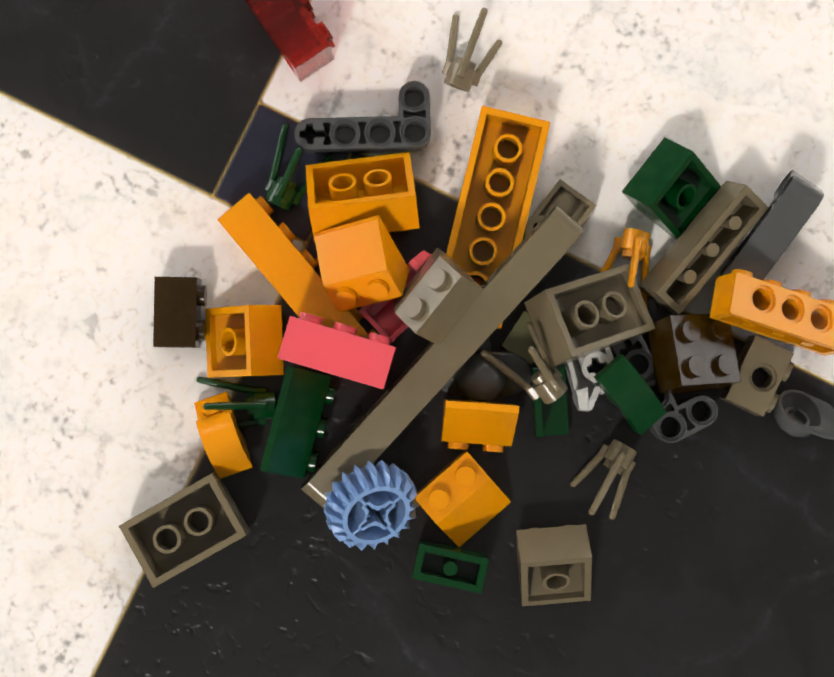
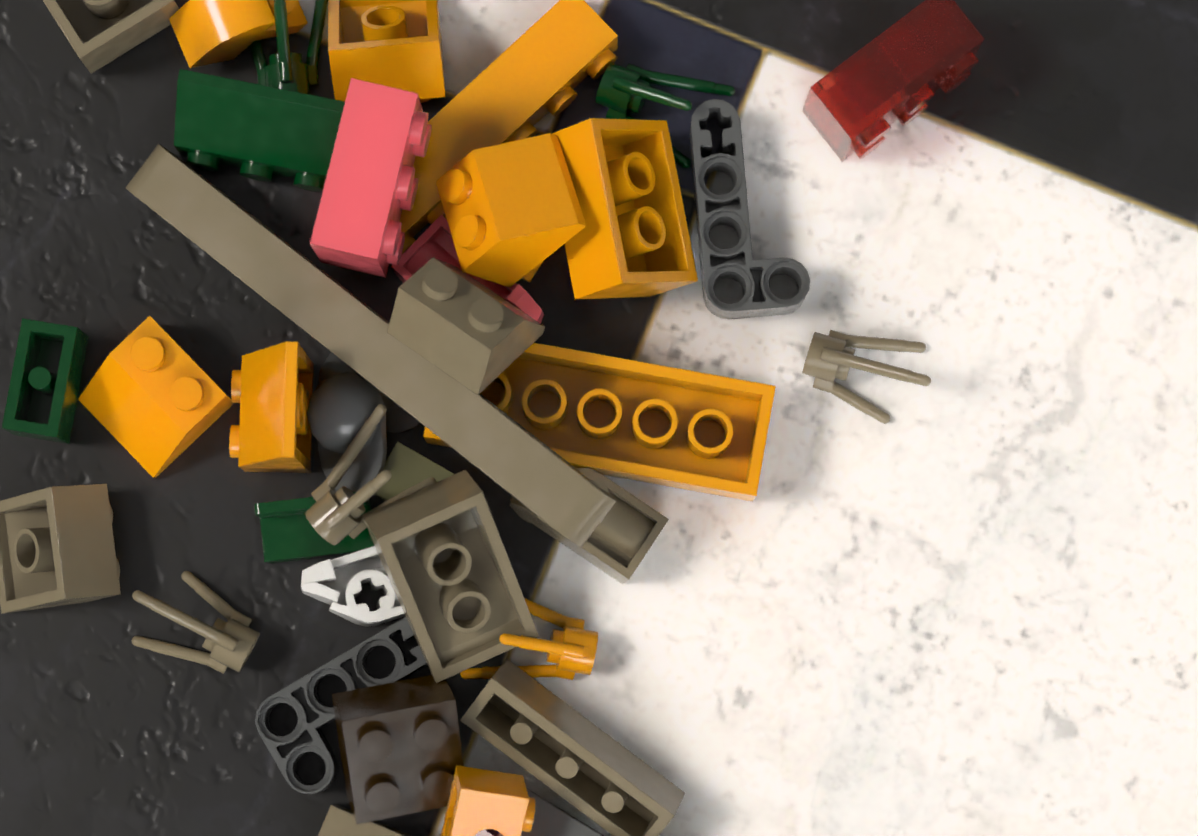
camera: 85 degrees right, 5 degrees down
light blue gear [323,460,419,550] -> none
dark green slope [594,354,667,435] -> none
dark green slope [622,137,721,240] -> none

